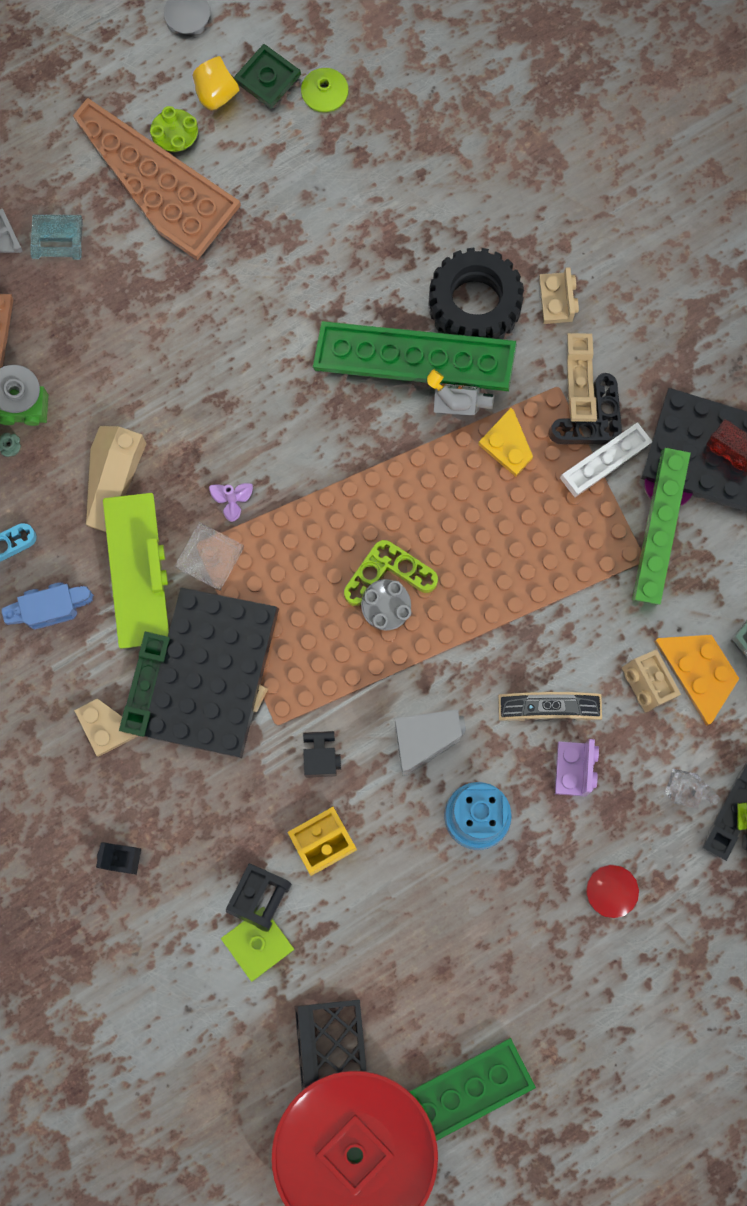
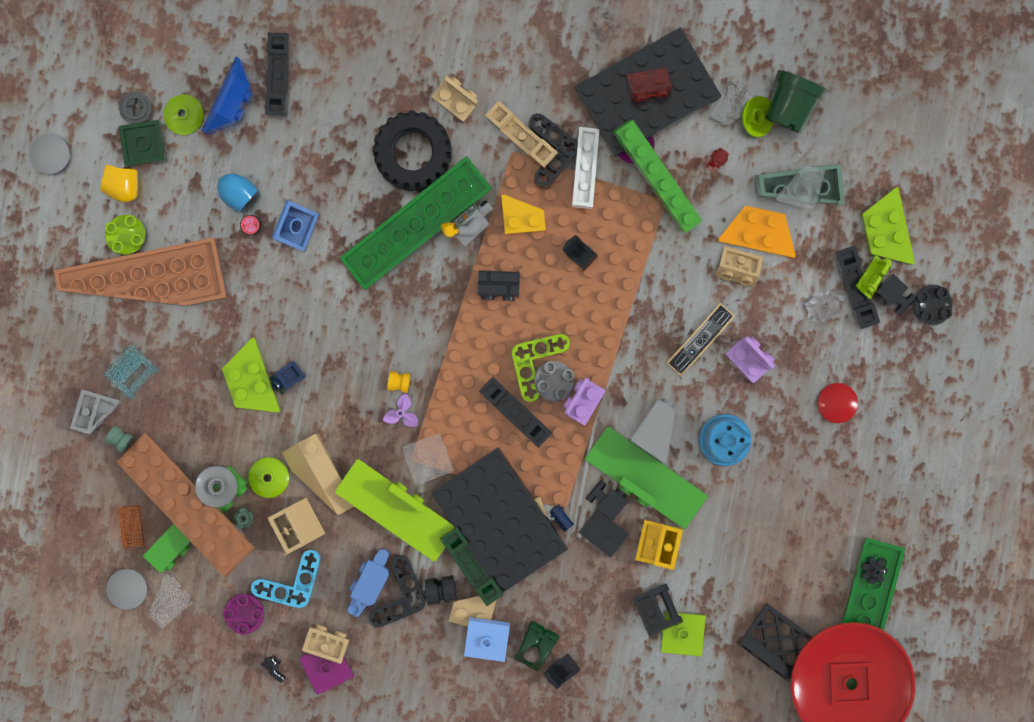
camera: 55 degrees left, 10 degrees up
none -> dark grey gear [119,92,152,124]
none -> blue wedge [201,56,253,135]
none -> dark azure piece [217,173,258,212]
none -> lime wing [222,338,281,413]
none -> tile [240,215,261,236]
none -> lime dish [248,457,289,498]
none -> black slope [265,32,289,116]
none -> tan slope [268,498,326,554]
none -> dark blue bracket [270,360,306,395]
none -> medium blue slope [272,200,319,252]
none -> black beam [369,555,426,627]
none -> yellow wheel [387,370,411,394]
none -> black wheel [425,575,457,606]
none -> light blue plate [464,617,510,662]
none -> black brick [478,270,520,301]
none -> black slope [479,377,552,448]
none -> dark green piece [514,621,560,671]
none -> dark blue pin [549,504,574,531]
none -> black bracket [562,235,598,271]
none -> lavender bracket [563,377,606,426]
none -> black plate [578,509,629,558]
none -> bright green bracket [585,426,708,529]
none -> clear red plate [705,147,729,171]
none -> black plant [861,557,888,584]

